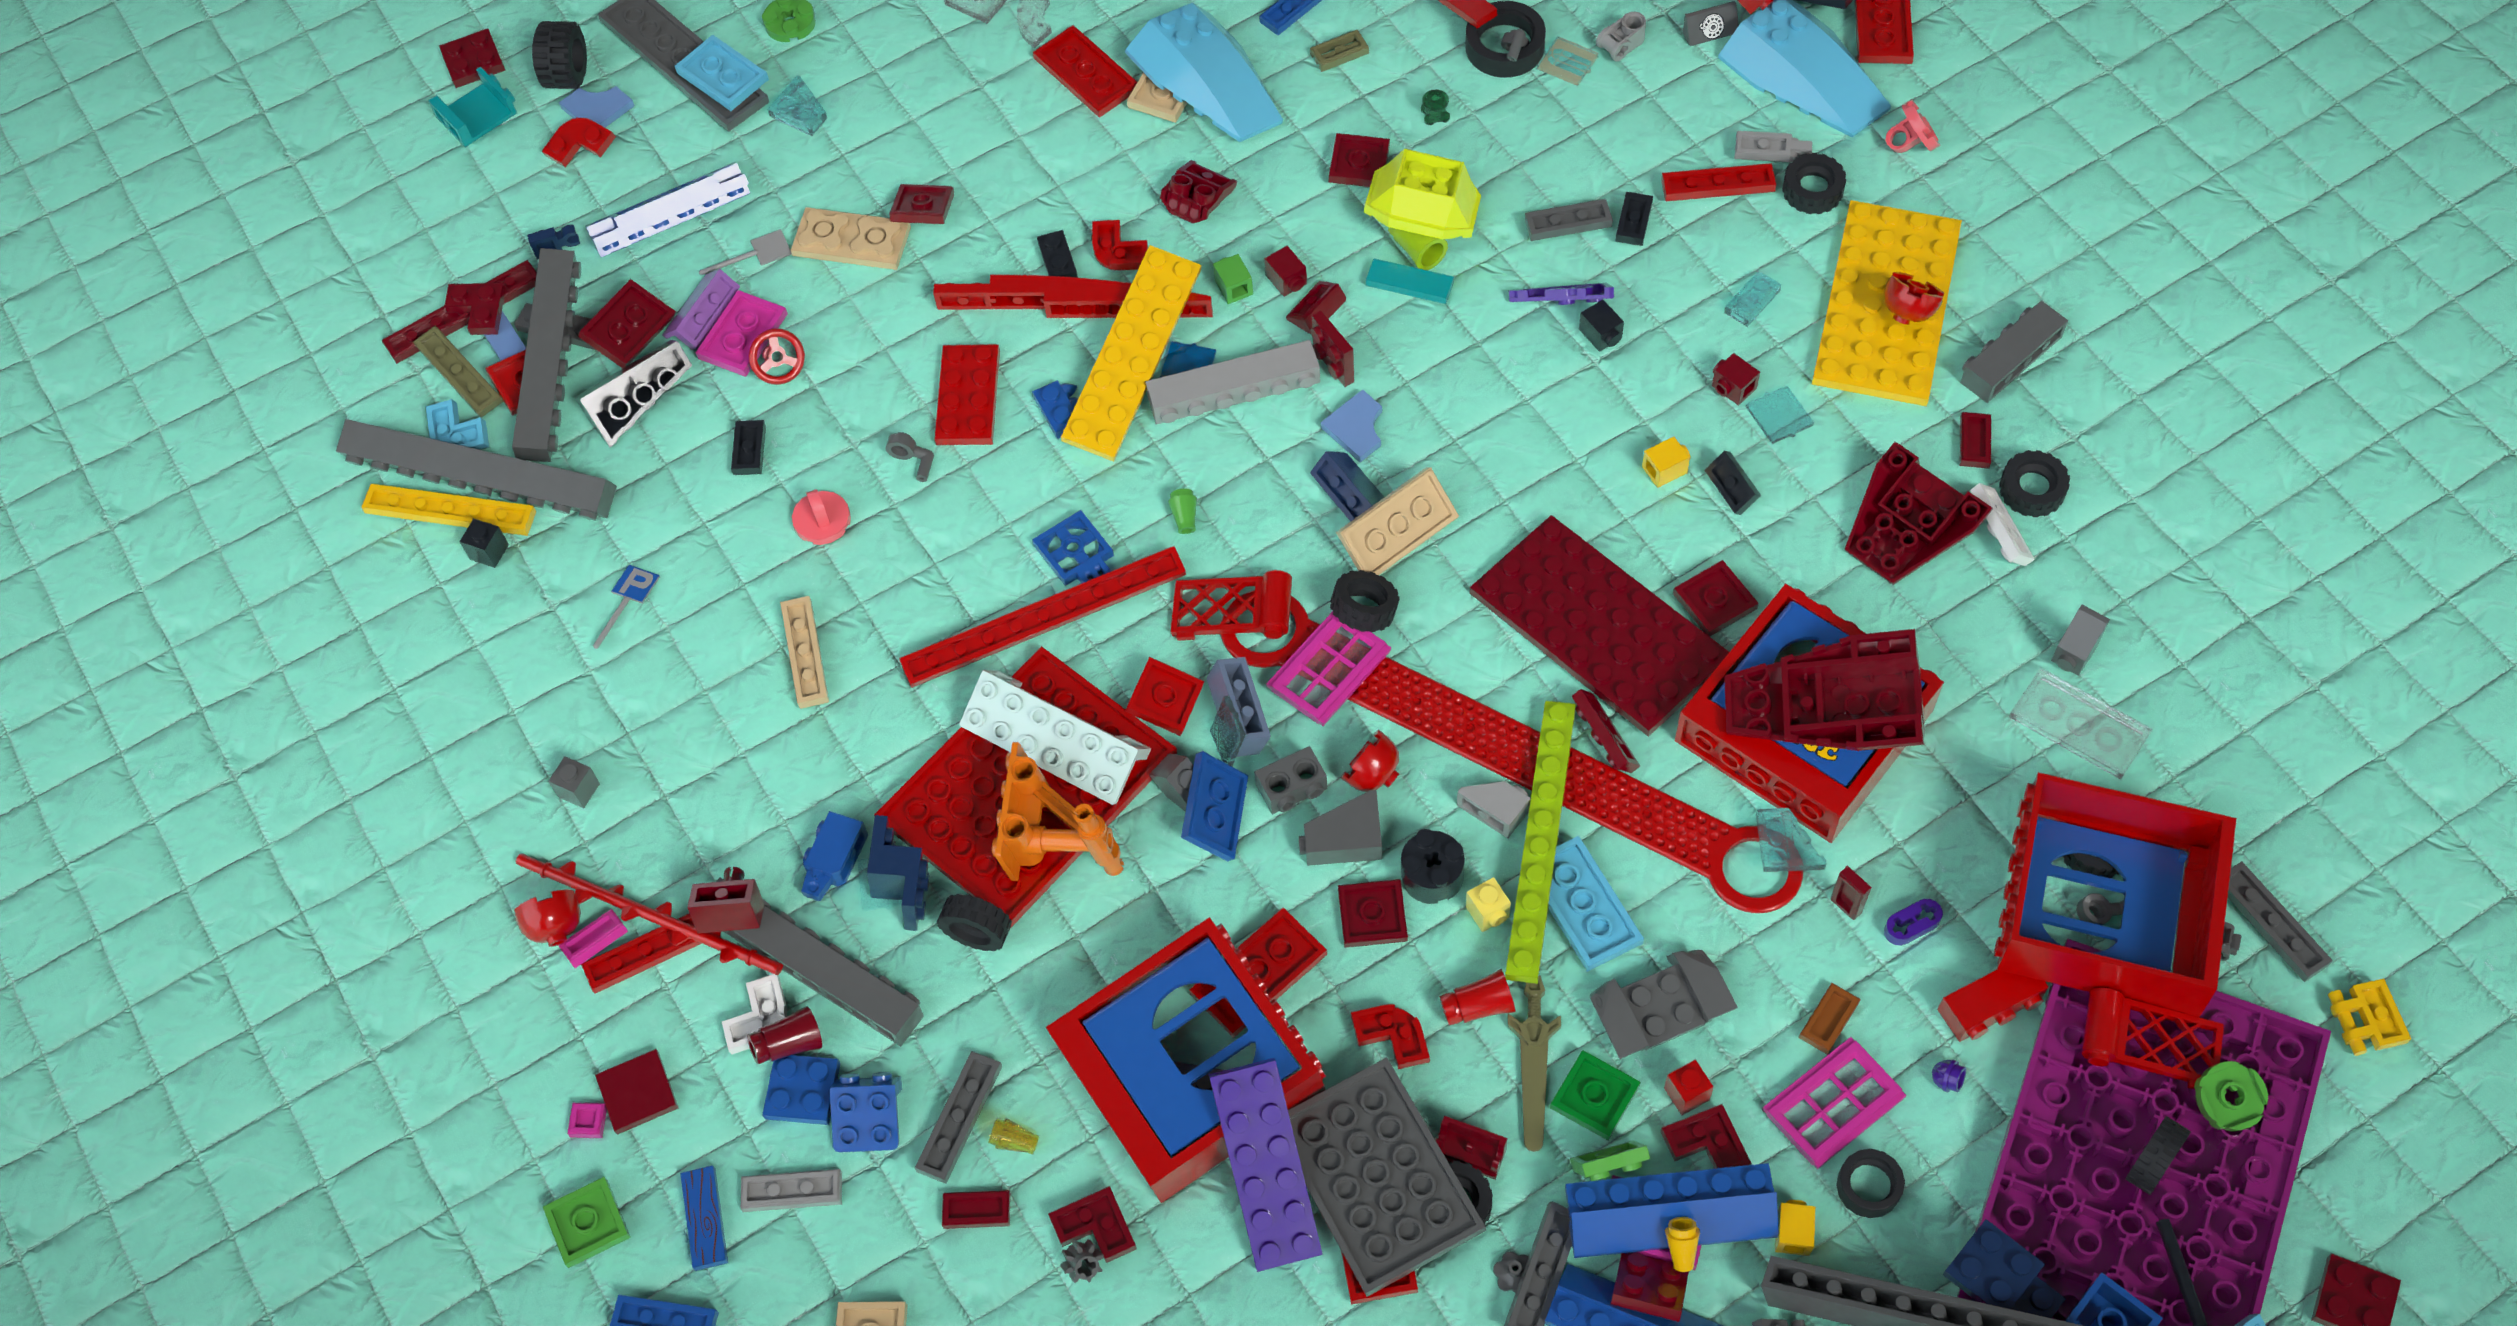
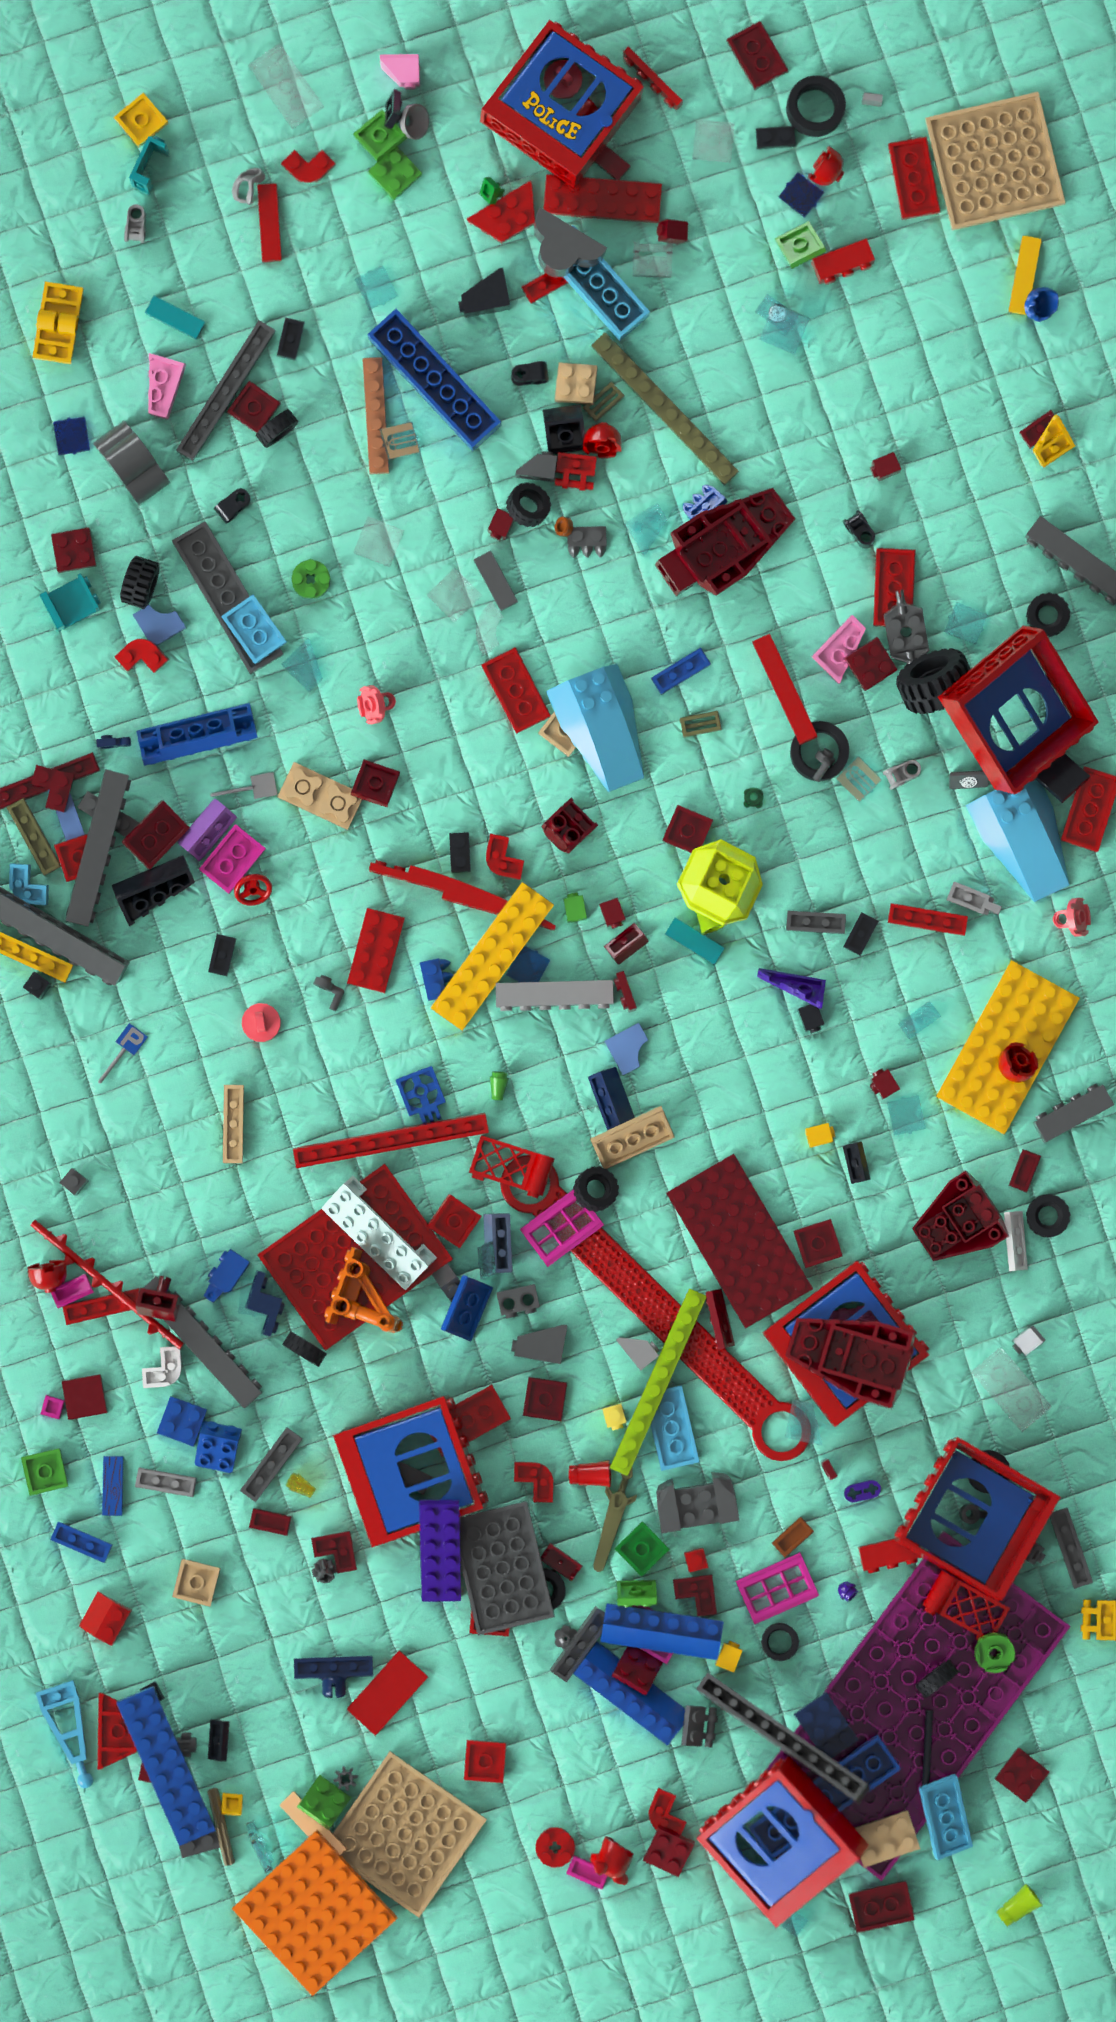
camera: 10 degrees right, 25 degrees up
dark red plant [747,1006,822,1064] -> none
red cylinder [1341,730,1399,792] -> none
black brick [1401,829,1465,904] -> none
yellow cone [1665,1217,1700,1272] -> none
black tyre [1782,153,1846,214] -> none
none -> coral tile [357,685,396,725]

